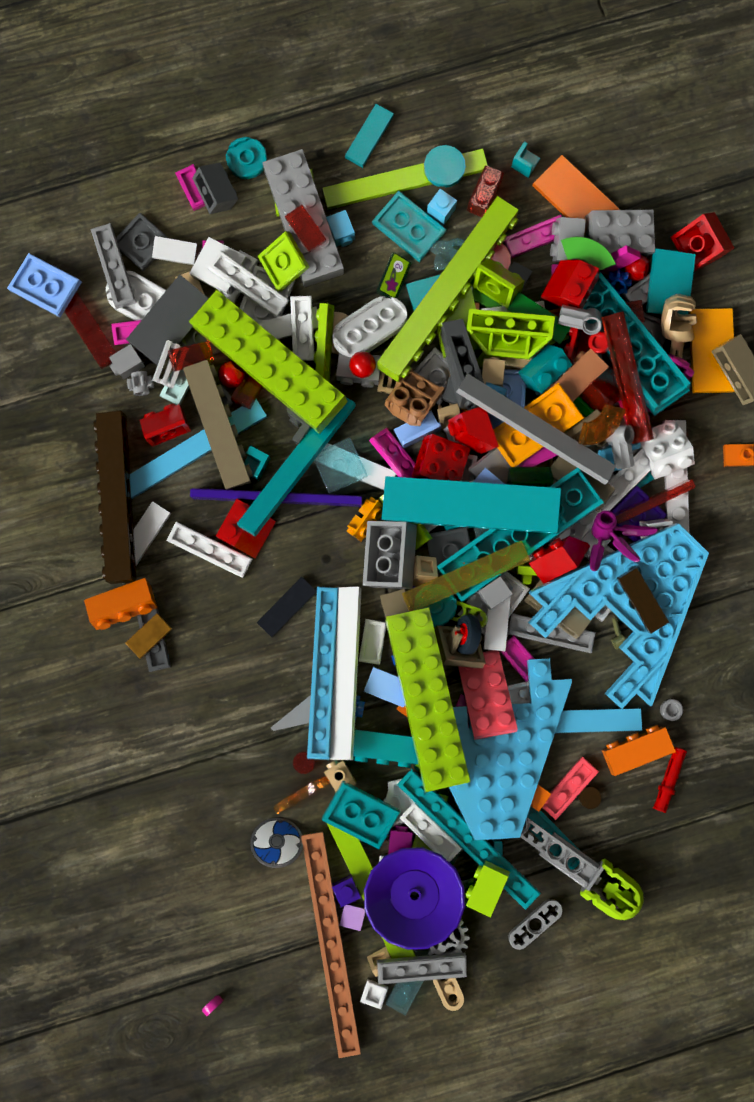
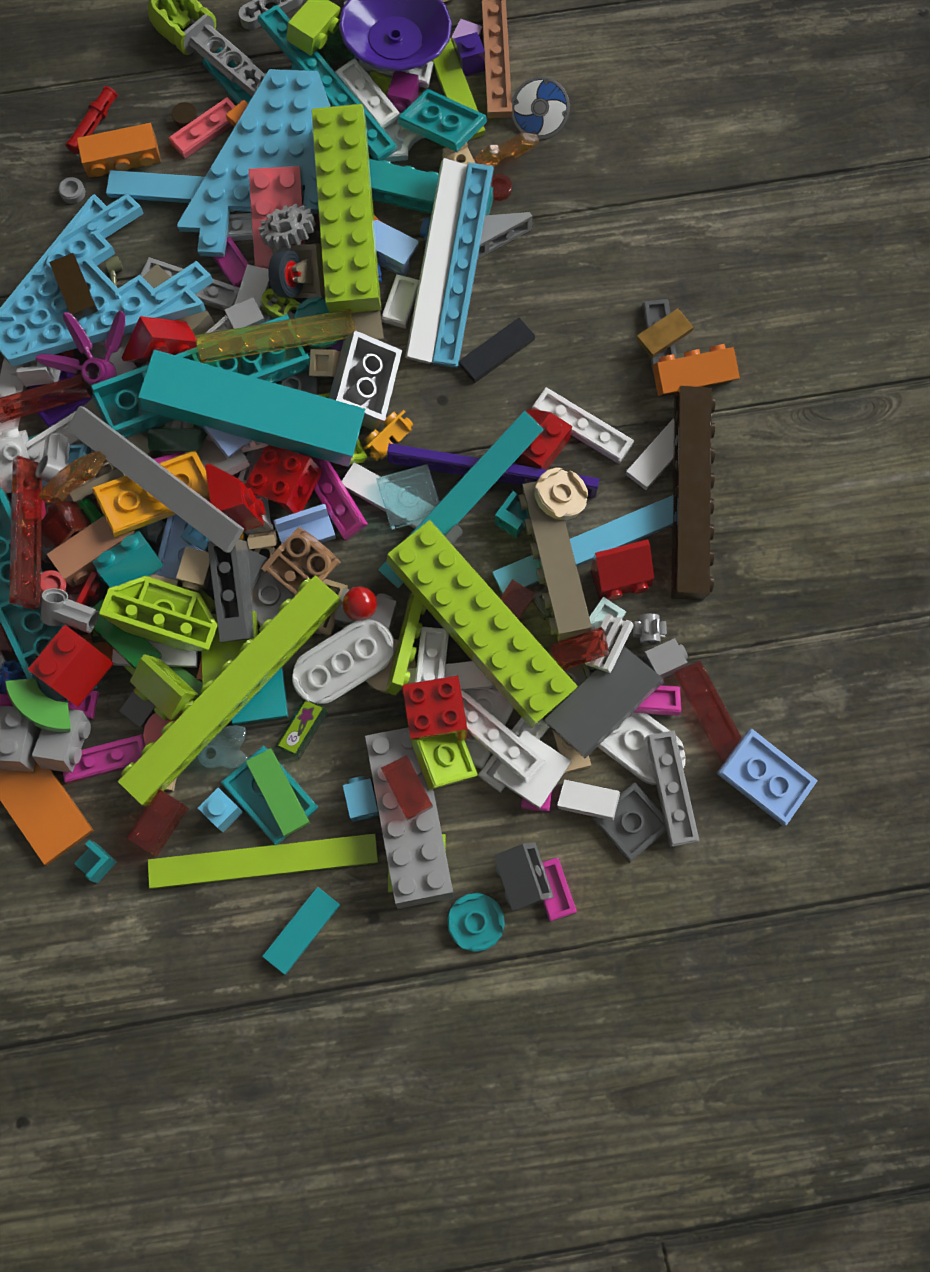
camera: 170 degrees left, 10 degrees down
red piece [218,361,245,388] -> none
teal tile [424,145,466,188] -> none
none -> bright green tile [246,748,310,837]
none -> light grey gear [258,204,316,250]
none -> red bracket [403,675,469,741]
none -> tan tile [534,468,588,520]

